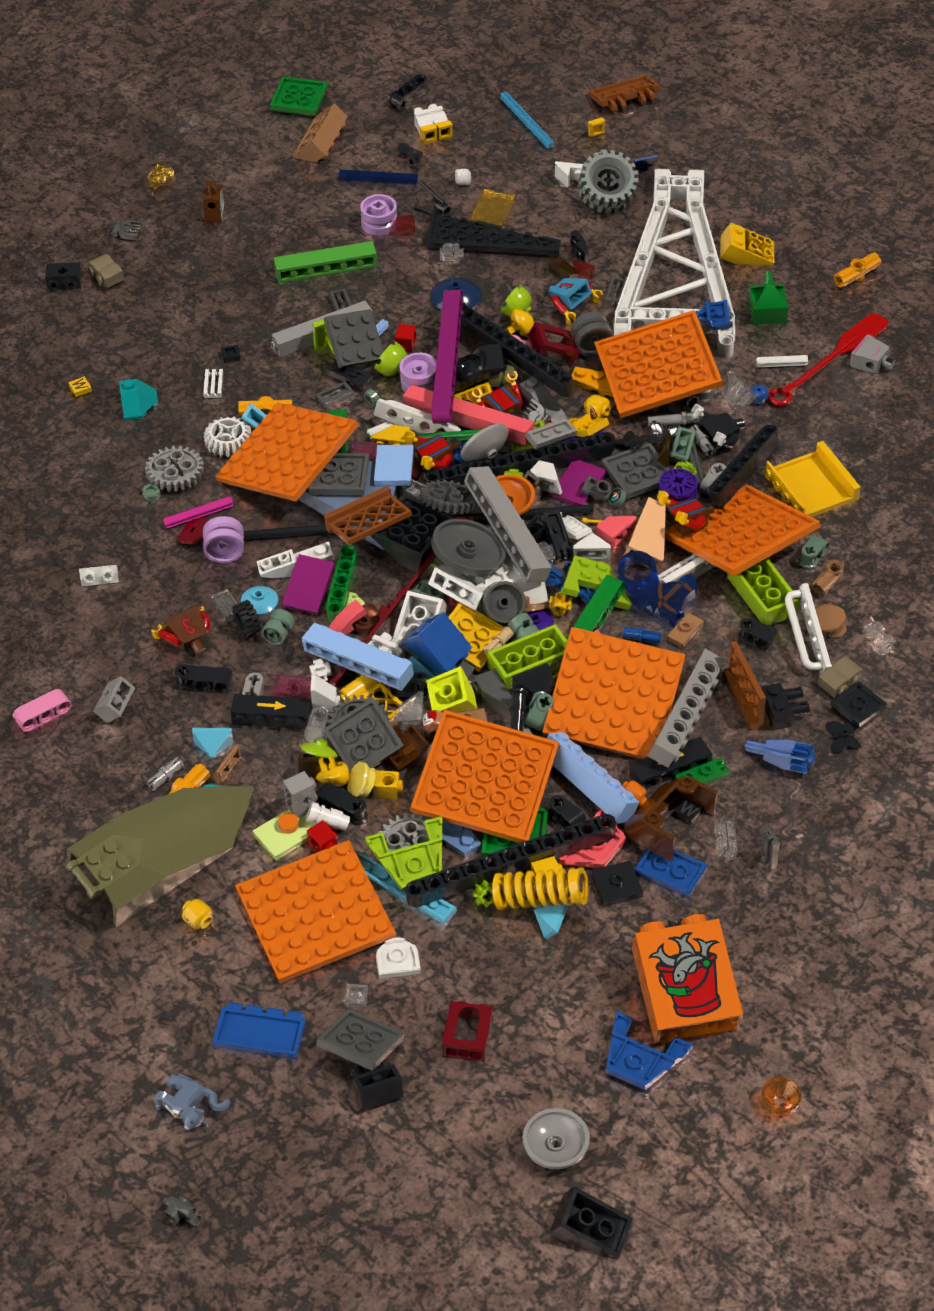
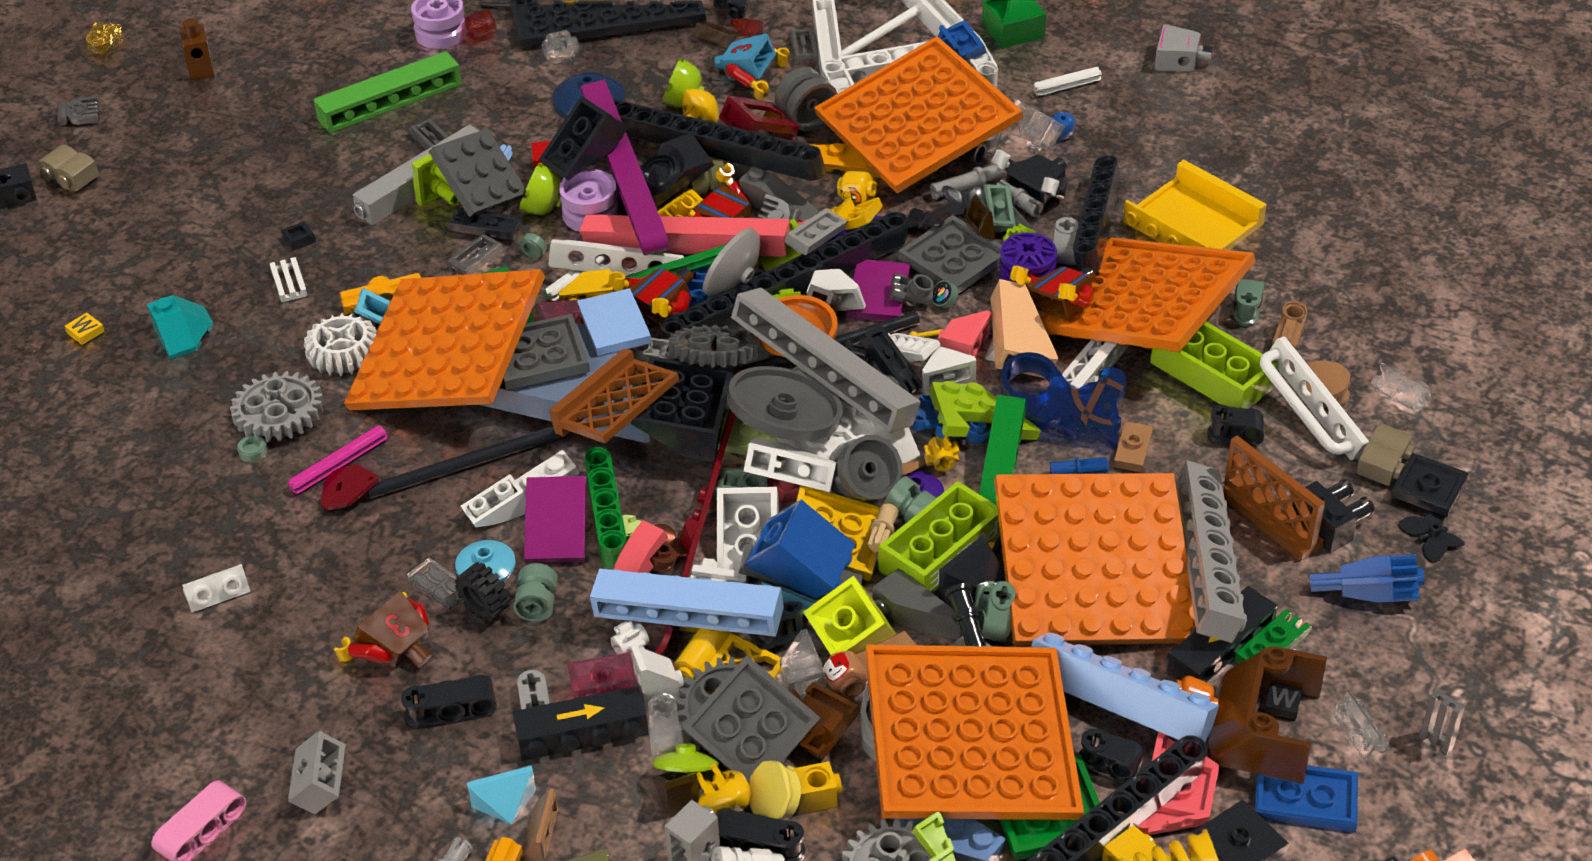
camera: 20 degrees left, 5 degrees down
lavender wheel [203,516,244,563] -> none
red piece [768,313,889,406] -> none
none -> black slope [539,95,628,181]

